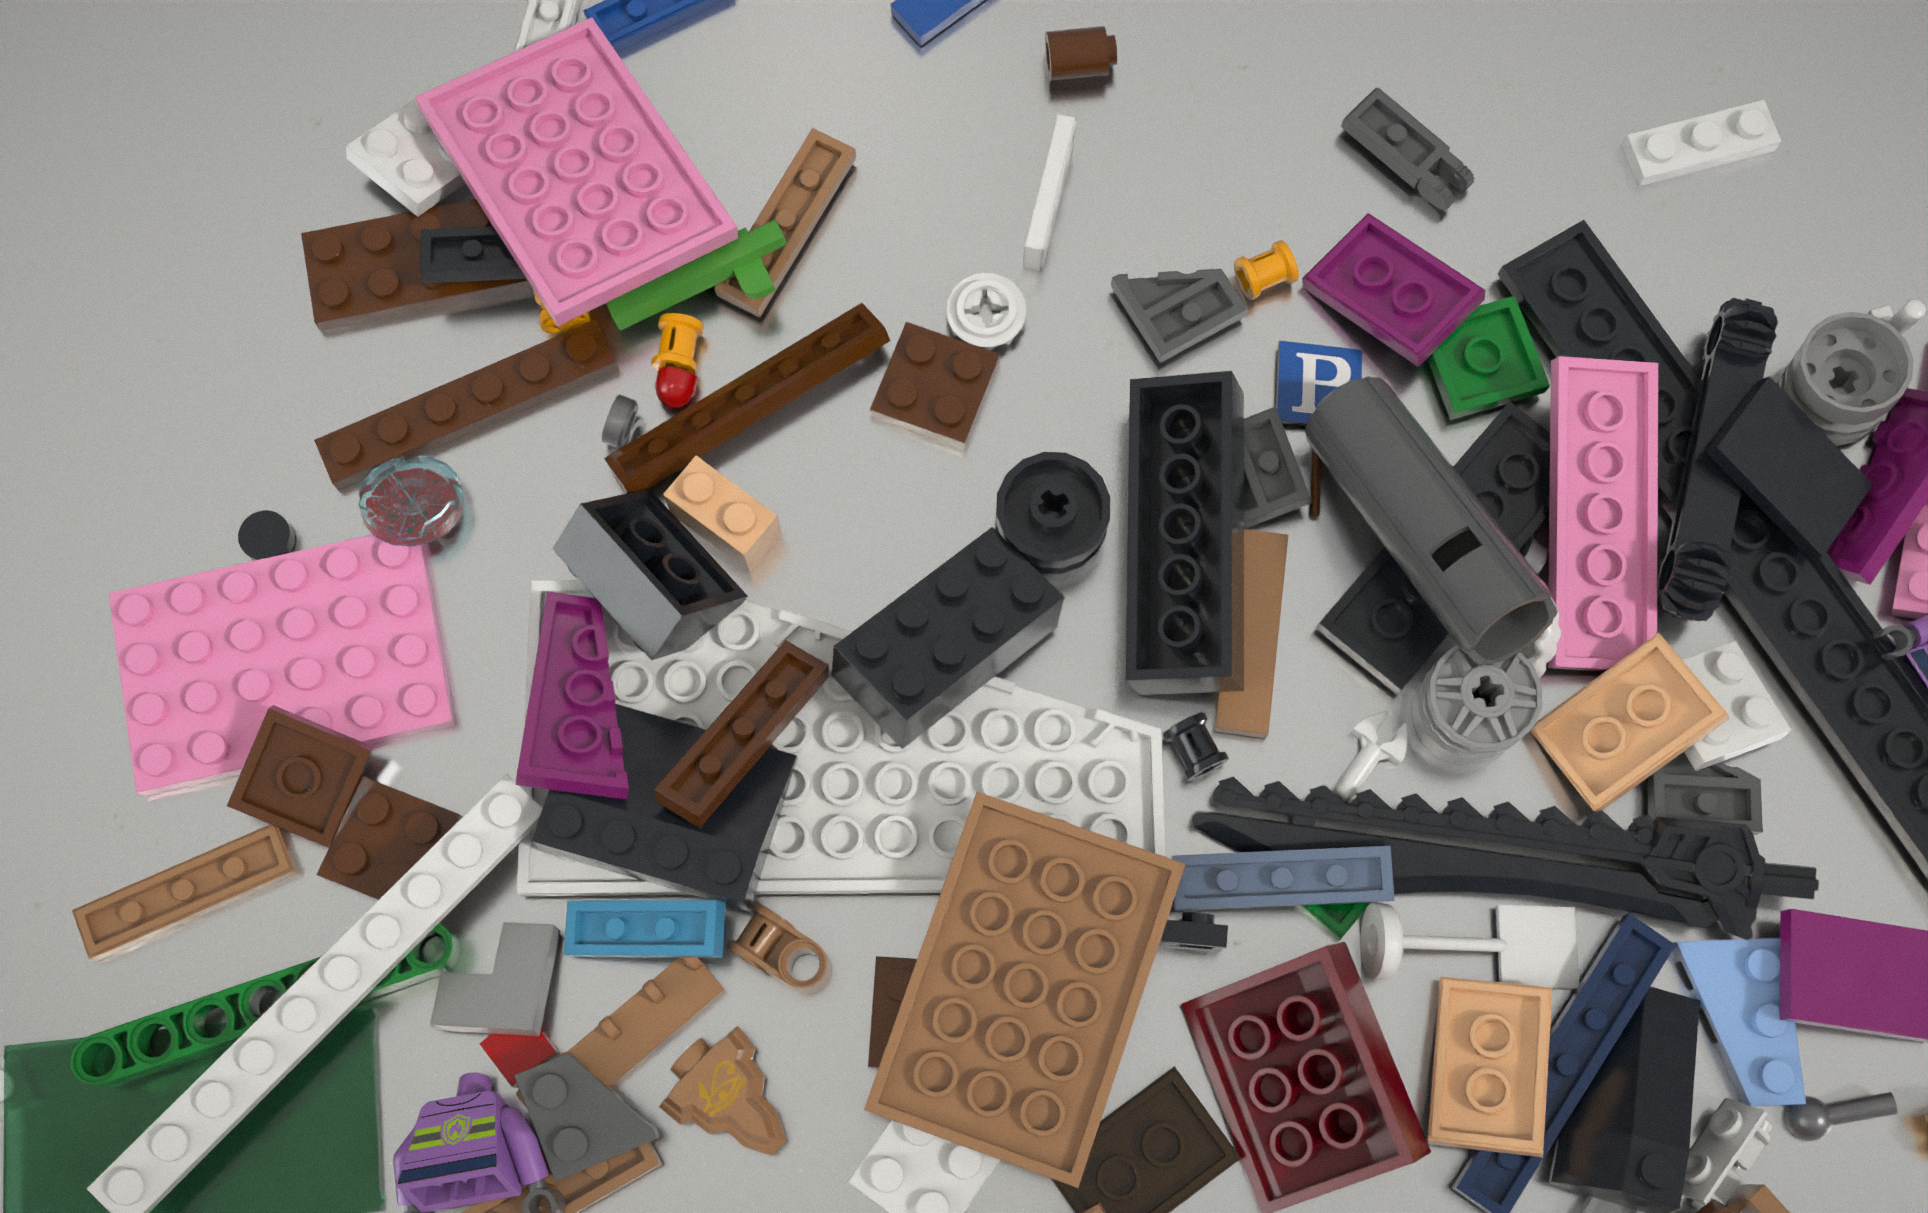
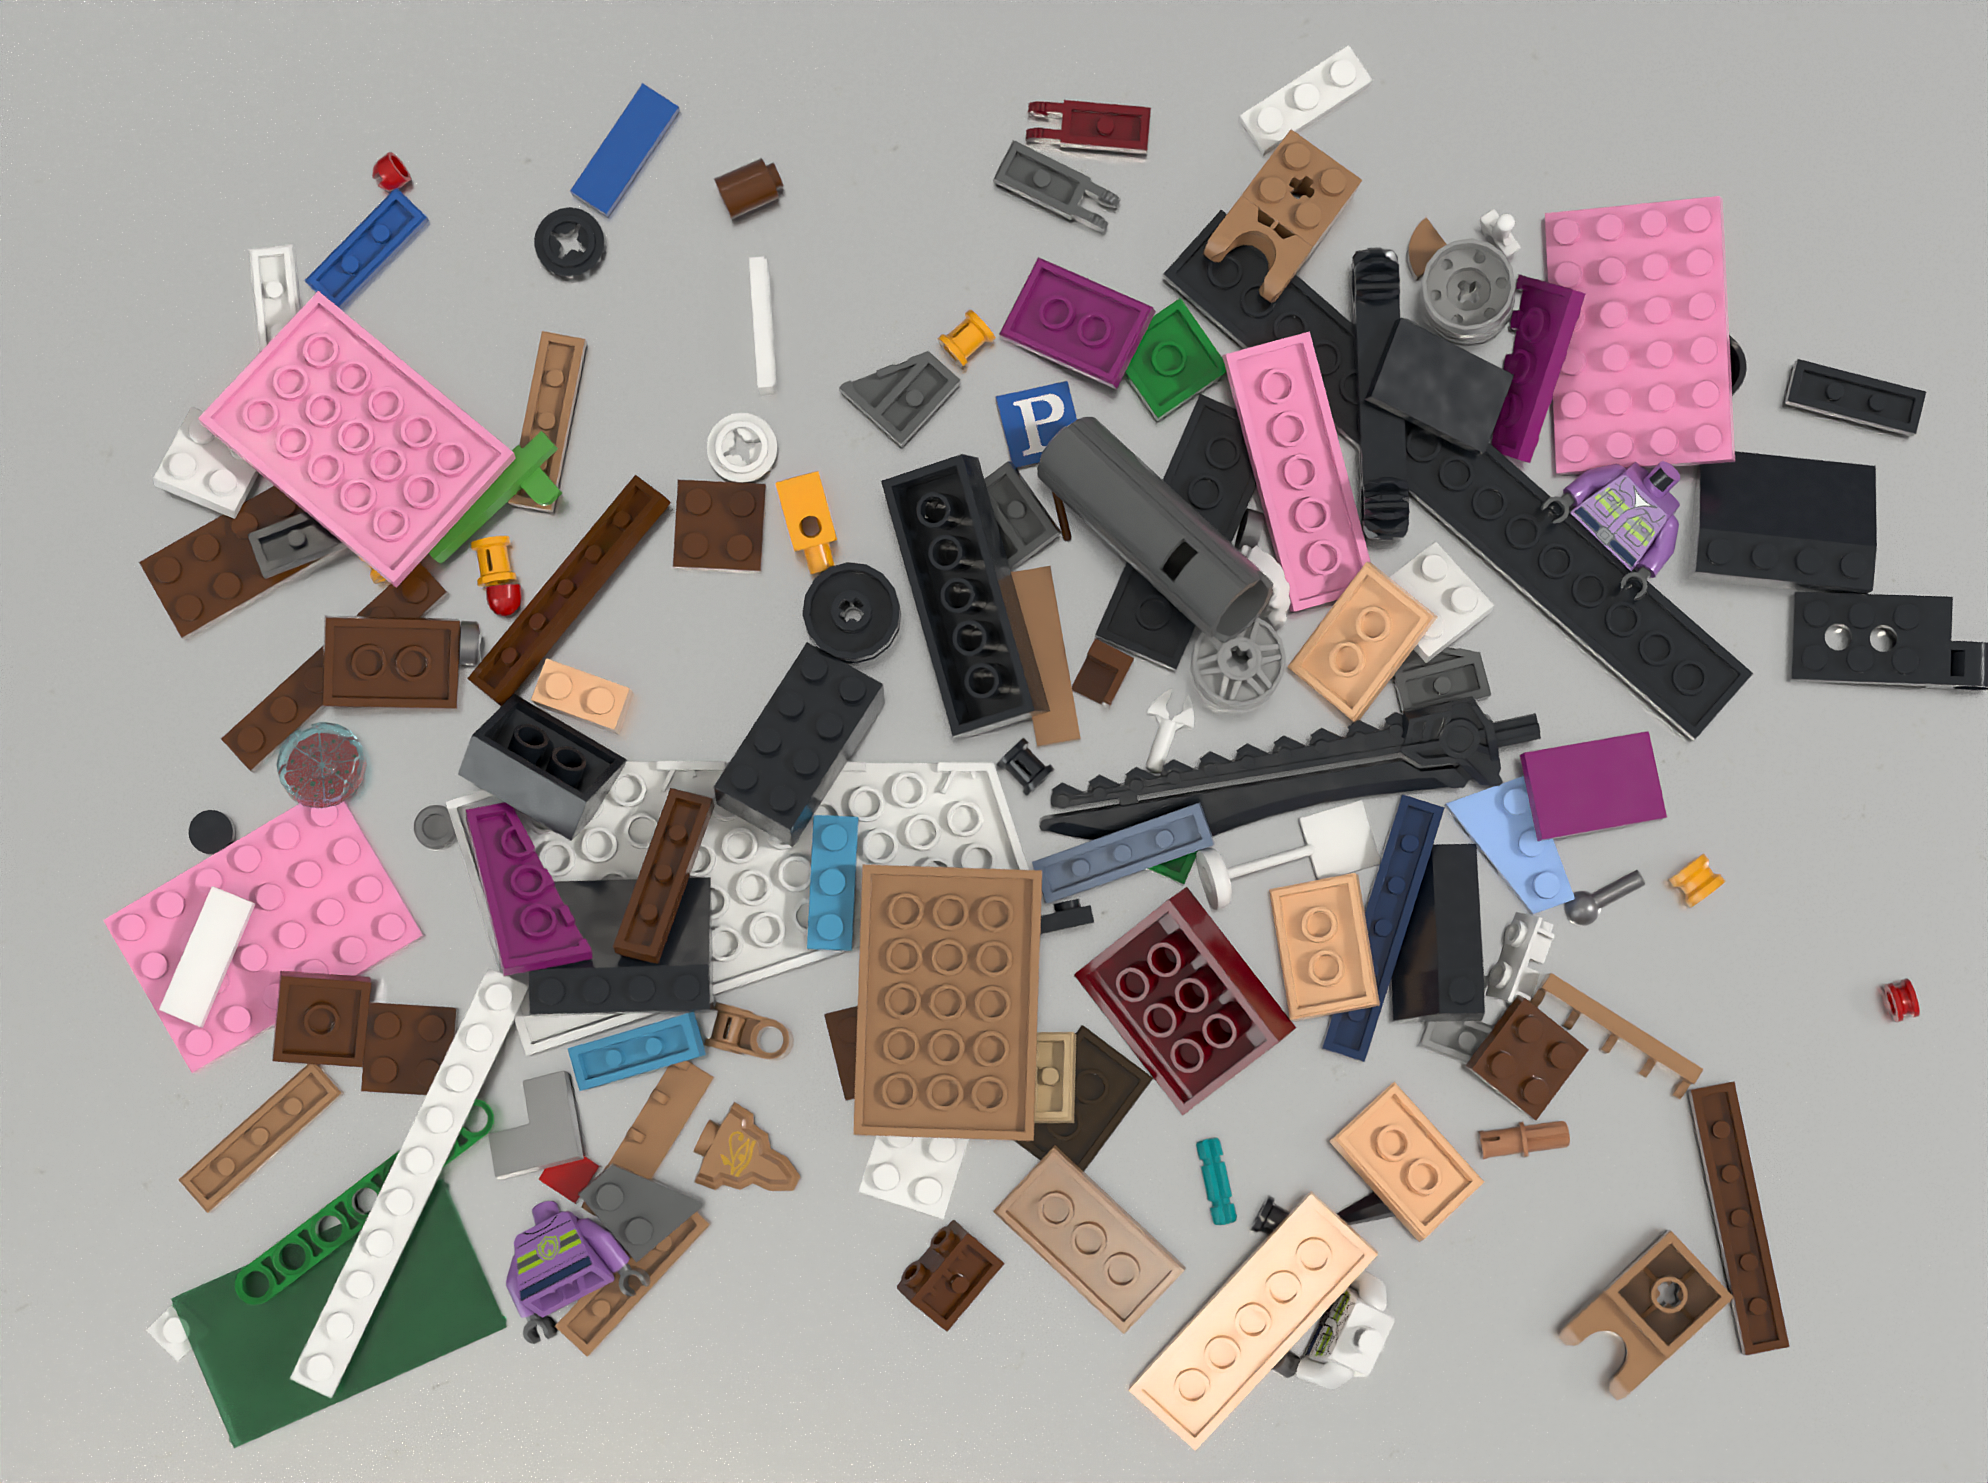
camera: 15 degrees left, 10 degrees up
none -> white tile [159,886,255,1027]
none -> reddish brown plate [322,615,460,709]
none -> flat silver tile [414,805,457,850]
none -> black gear [534,207,605,278]
none -> light orange torso [775,471,837,574]
none -> dark azure plate [807,815,859,951]
none -> dark red hinge [1025,100,1151,154]
none -> tan tile [1034,1032,1076,1123]
none -> reddish brown panel [1072,638,1135,710]
none -> medium nougat brick [1203,129,1362,303]
none -> medium nougat tile [1408,217,1447,280]

